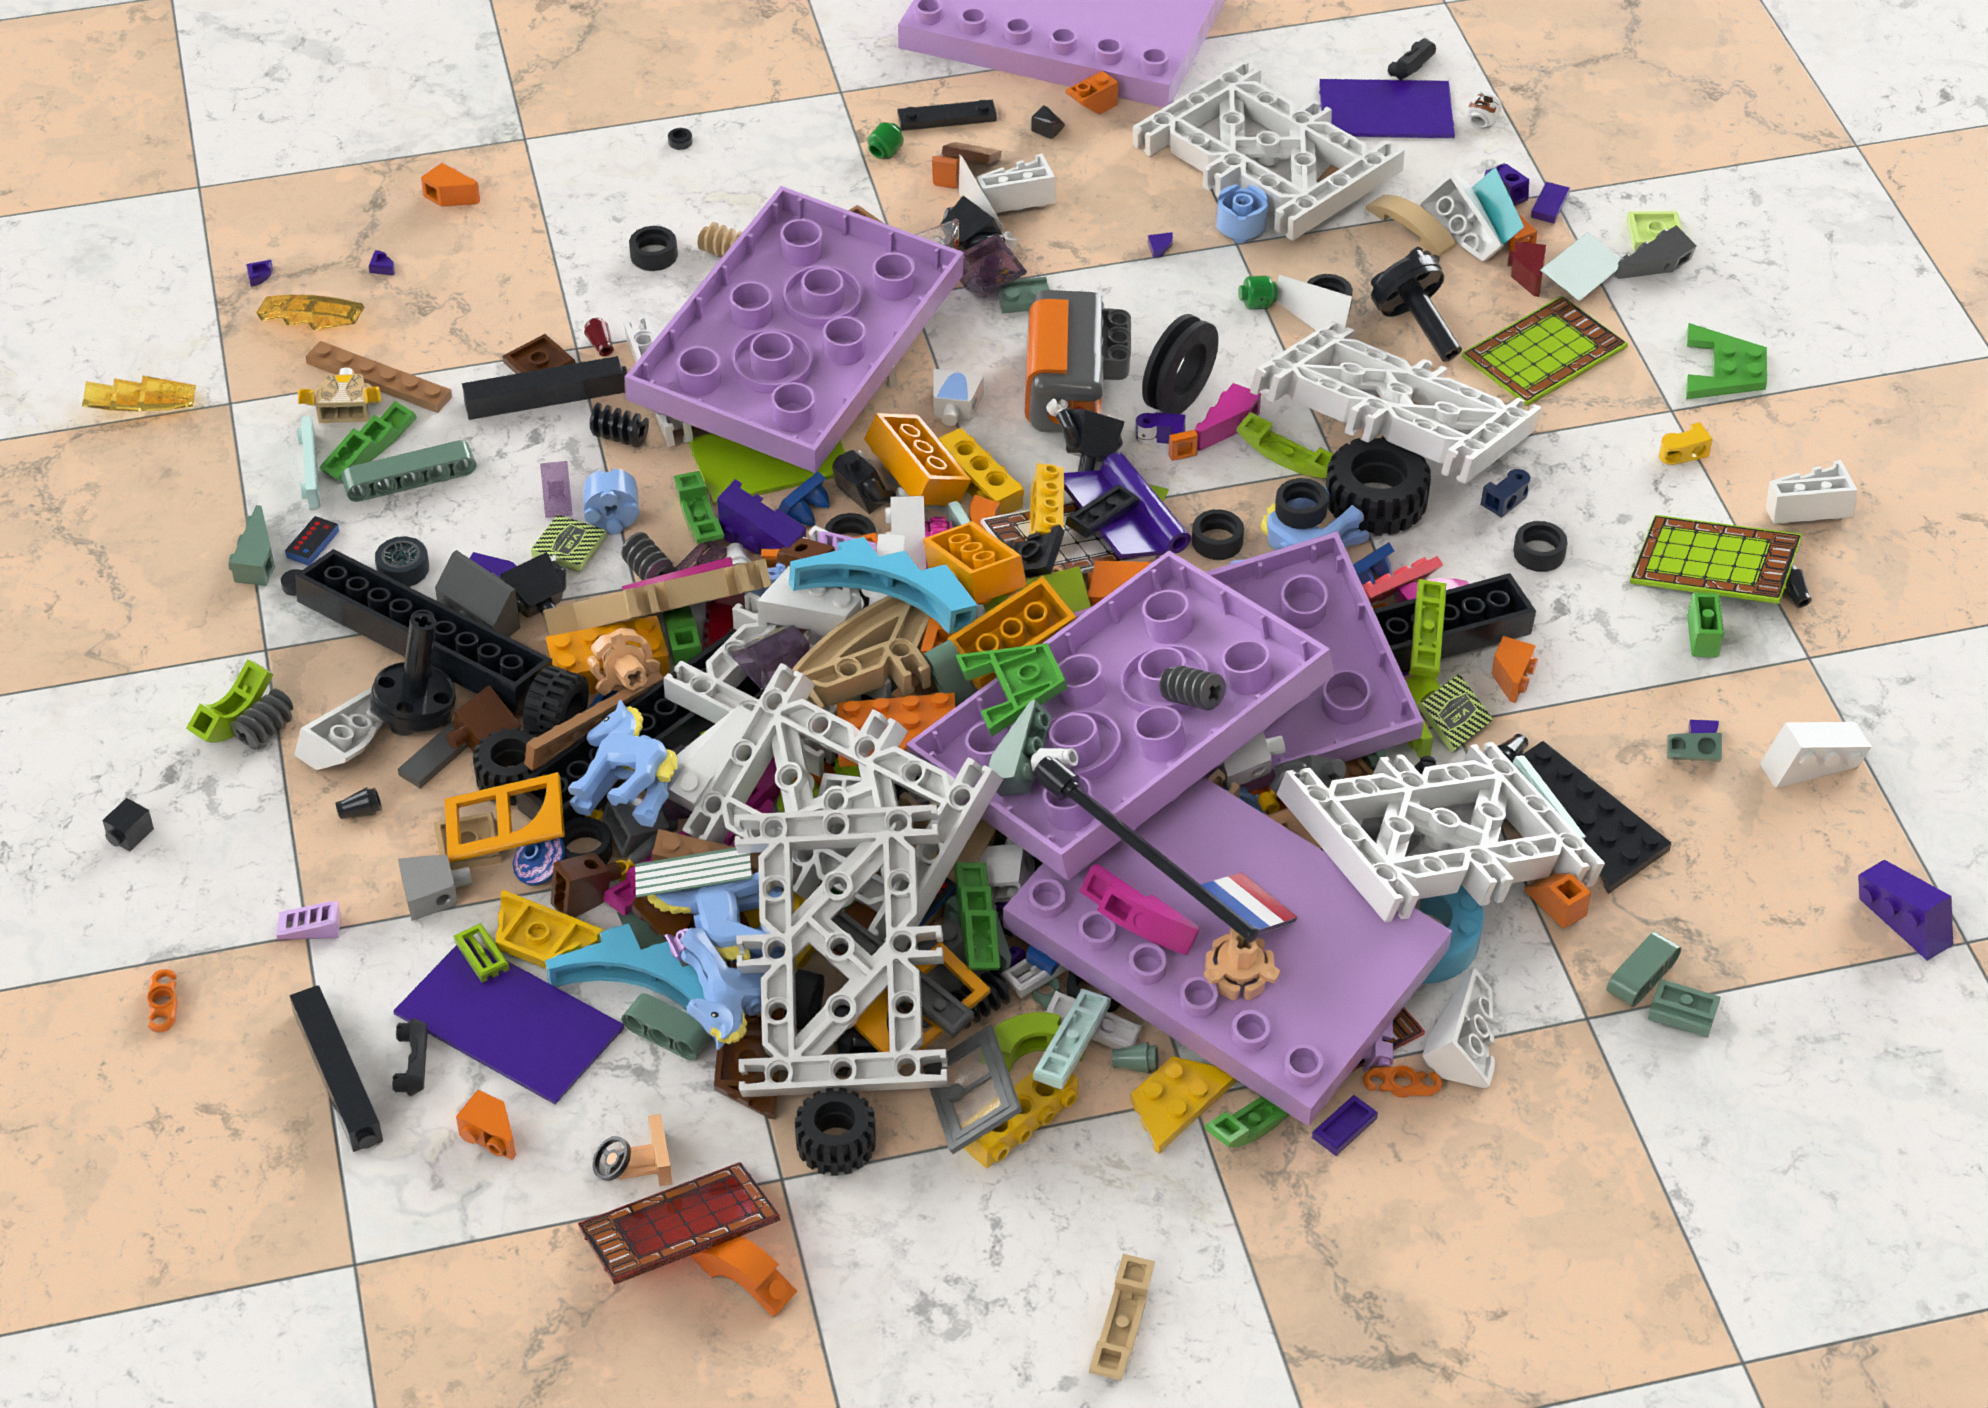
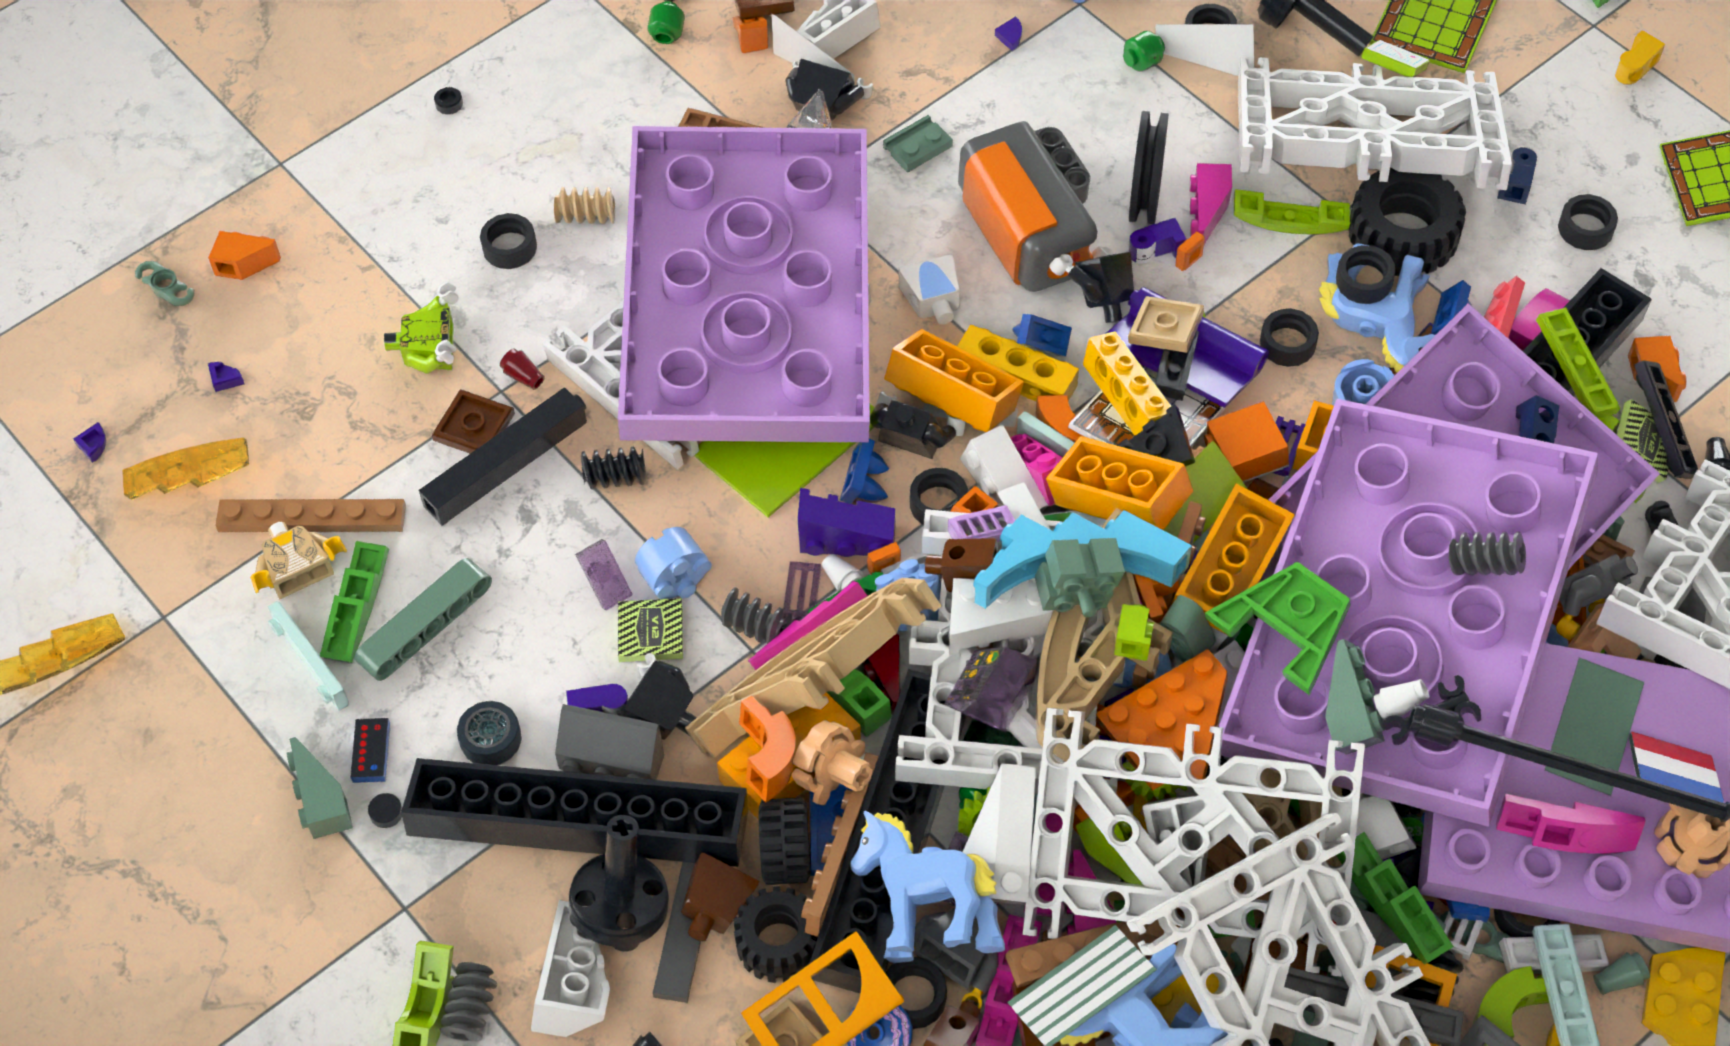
camera: 25 degrees left, 10 degrees up
bright green slope [674,471,724,544] -> none
slope [959,233,1027,296] -> none
none -> sand green piece [135,261,194,306]
none -> lime torso [384,281,458,374]
none -> orange arch [739,696,796,803]
none -> blue tile [1012,314,1072,357]
none -> sand green brick [1035,538,1125,617]
none -> lime brick [1114,604,1154,661]
none -> tan tile [1128,296,1204,353]
none -> tile [1361,40,1430,77]
none -> black bar [1383,675,1481,745]
none -> dark blue leg [1516,395,1559,444]
none -> sand green sticker [1545,658,1644,796]
none -> black plate [1634,360,1698,479]

